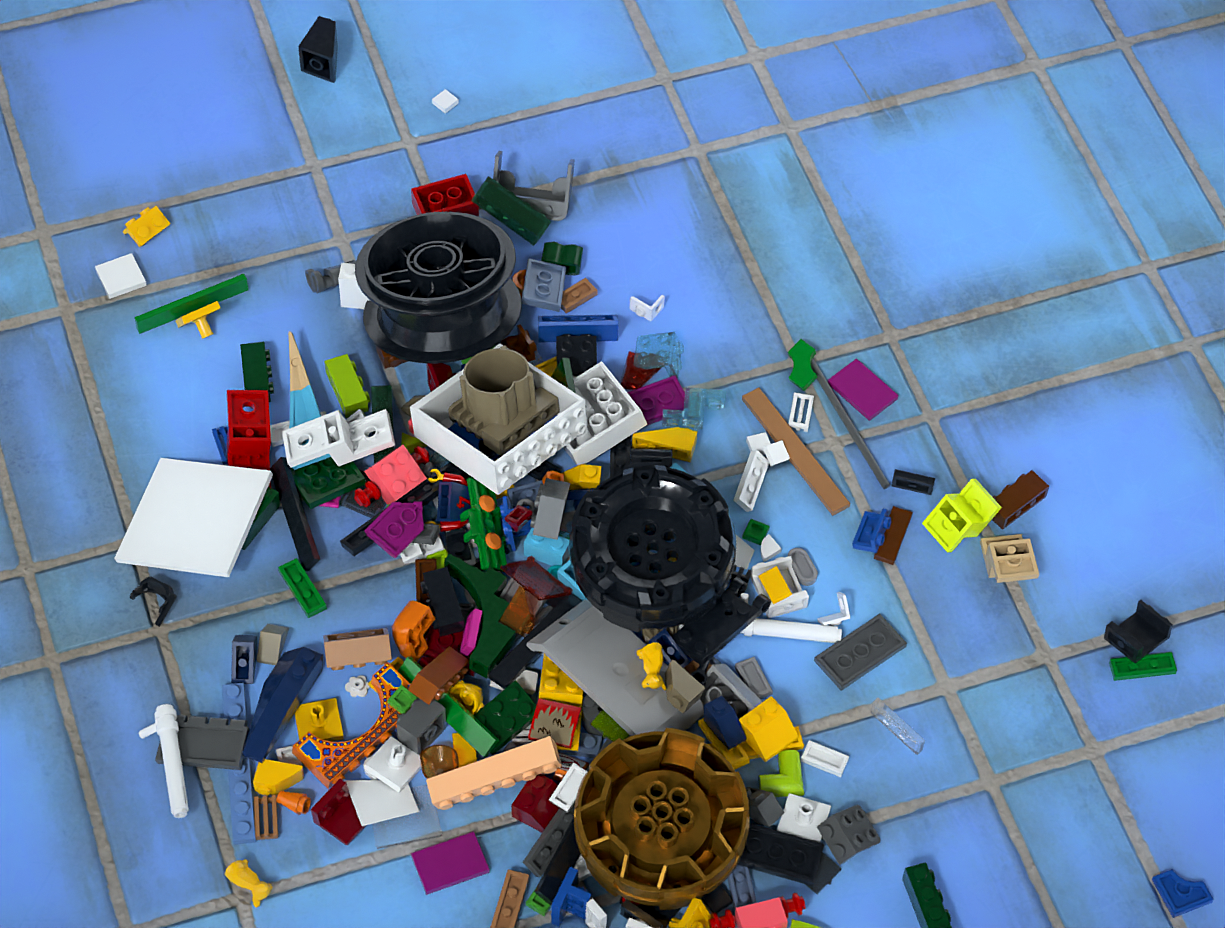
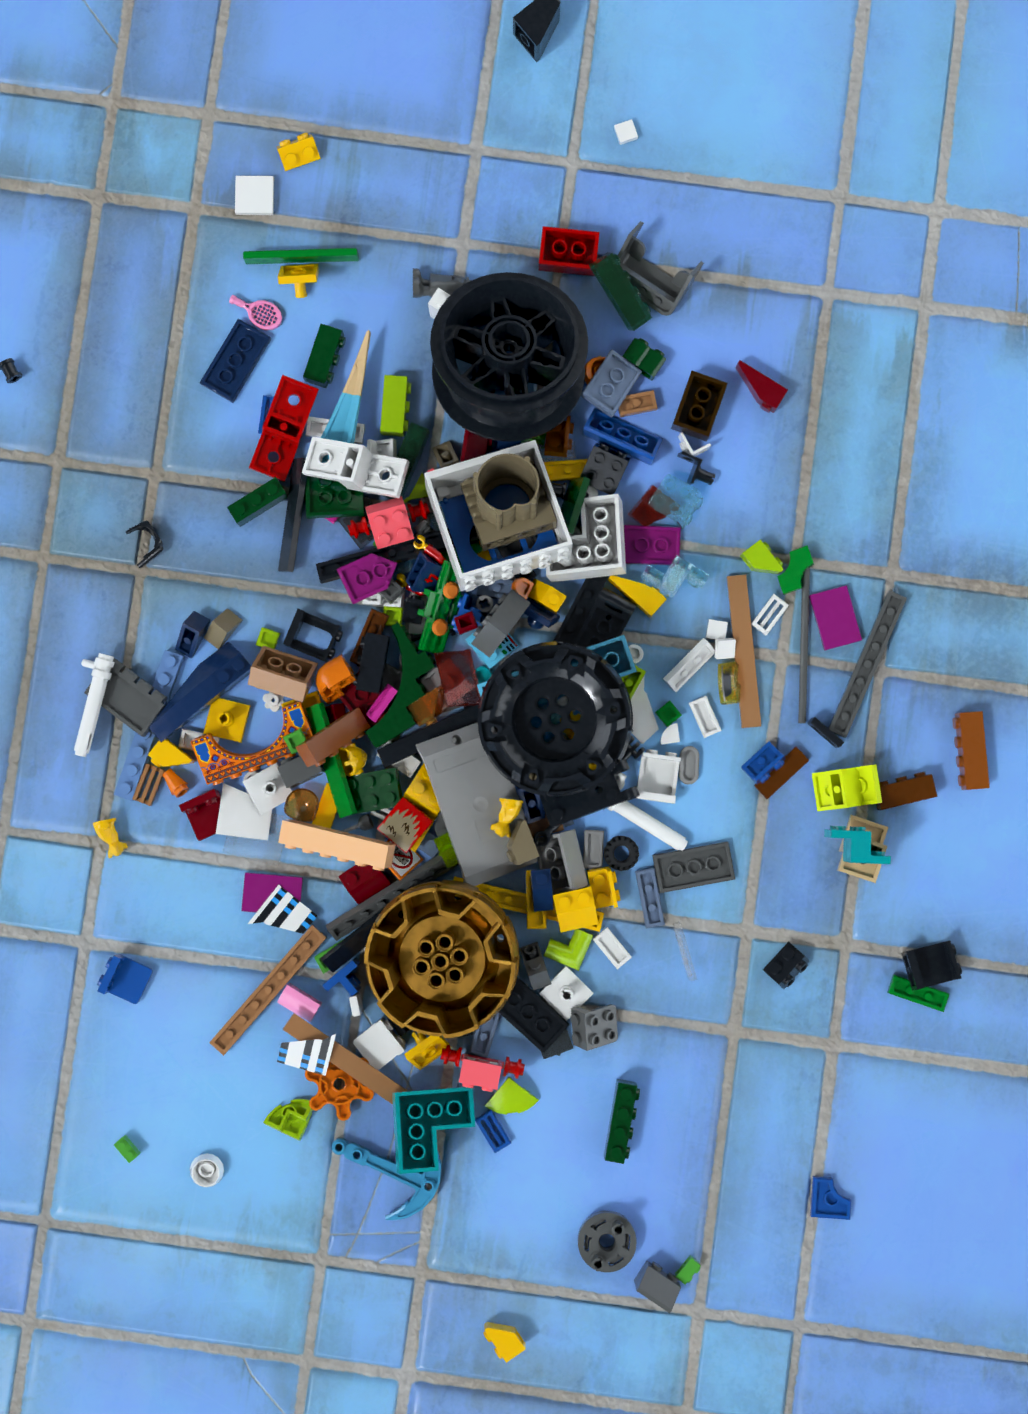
camera: 30 degrees right, 30 degrees up
white tile [115,458,273,577] -> none
green plate [278,558,327,618] -> none
white tile [549,763,587,812] -> none
yellow slope [758,566,792,604] -> none
white bracket [818,592,850,626] -> none
none -> dark blue tile [200,319,271,403]
none -> bright pink piece [229,295,282,330]
none -> sticker [248,885,317,934]
none -> lime tile [256,627,281,649]
none -> black panel [283,609,343,662]
none -> yellow bracket [587,866,620,909]
none -> black tyre [604,836,639,871]
none -> sand blue tile [635,868,665,929]
none -> dark brown brick [671,371,728,441]
none -> black bracket [677,451,715,486]
none -> white tile [689,696,722,738]
none -> clear yellow slope [718,662,741,705]
none -> dark red slope [735,360,788,413]
none -> lime slope [740,539,784,574]
none -> black bracket [763,941,809,989]
none -> teal bracket [824,826,891,864]
none -> dark grey plate [828,590,907,738]
none -> dark orange brick [953,711,990,790]

